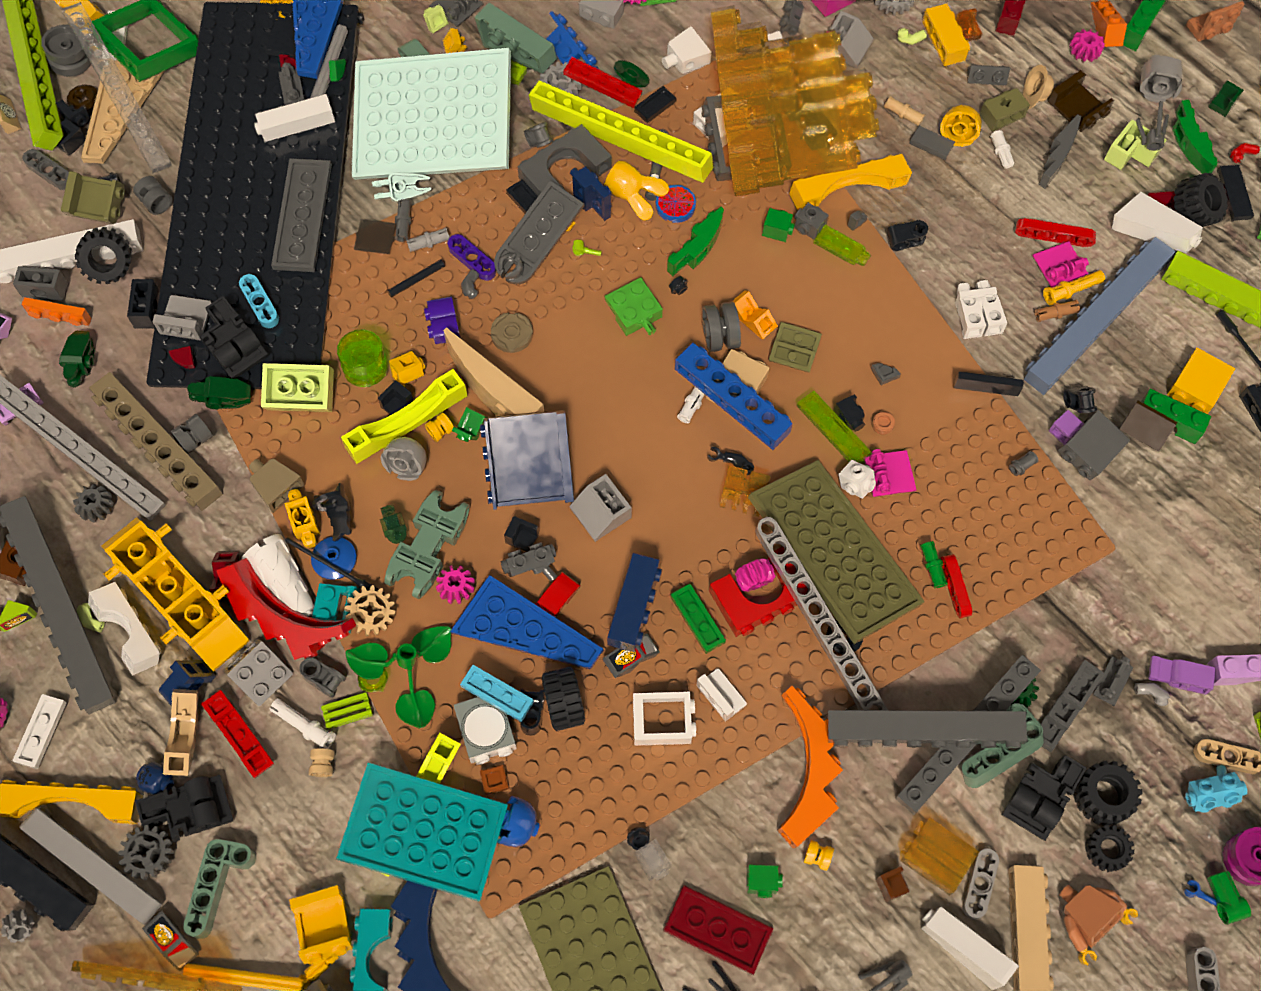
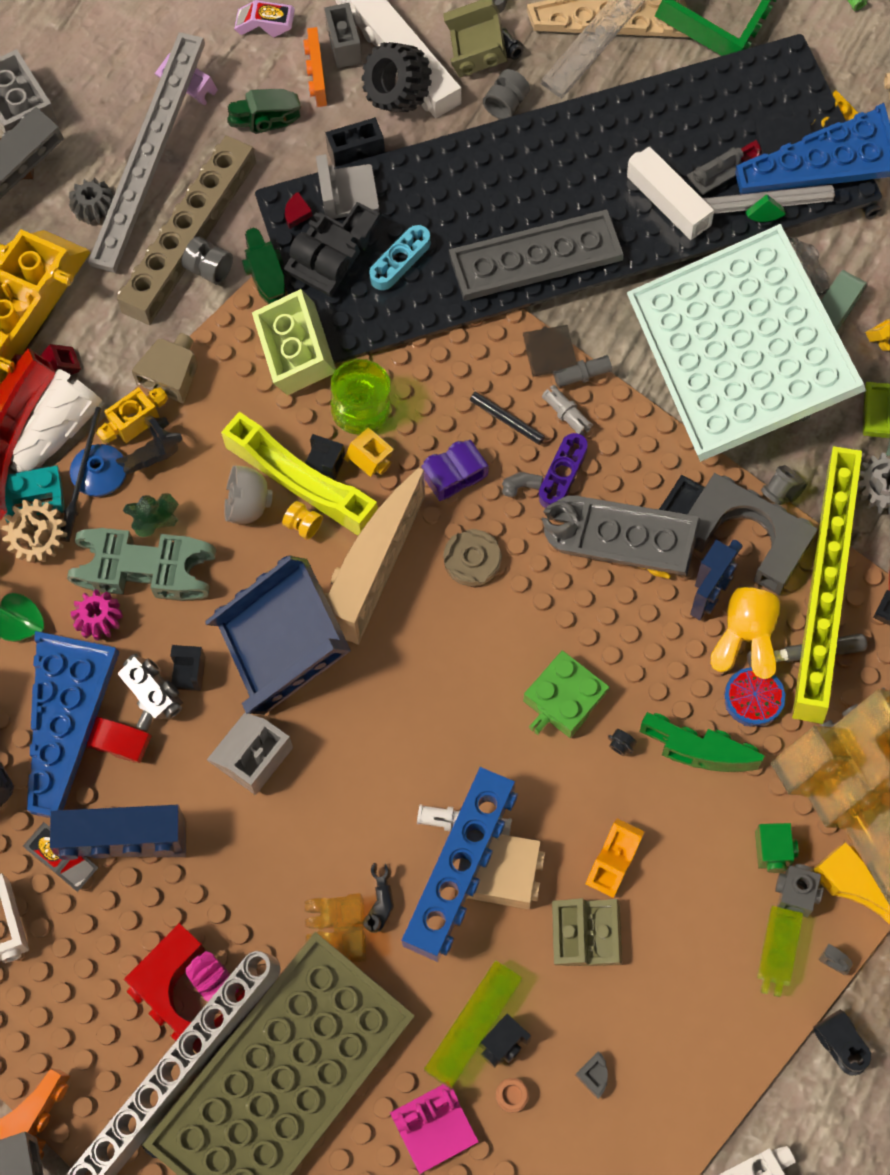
camera: 75 degrees right, 0 degrees up
light aqua hinge [372,173,431,203] -> none
green bracket [452,407,487,442] -> none
lime hand [572,240,602,256] -> none
green plate [670,584,726,654] -> none
white panel [696,669,747,722] -> none
dark grey wheel [702,301,741,352] -> none
white brick [839,460,876,499] -> none

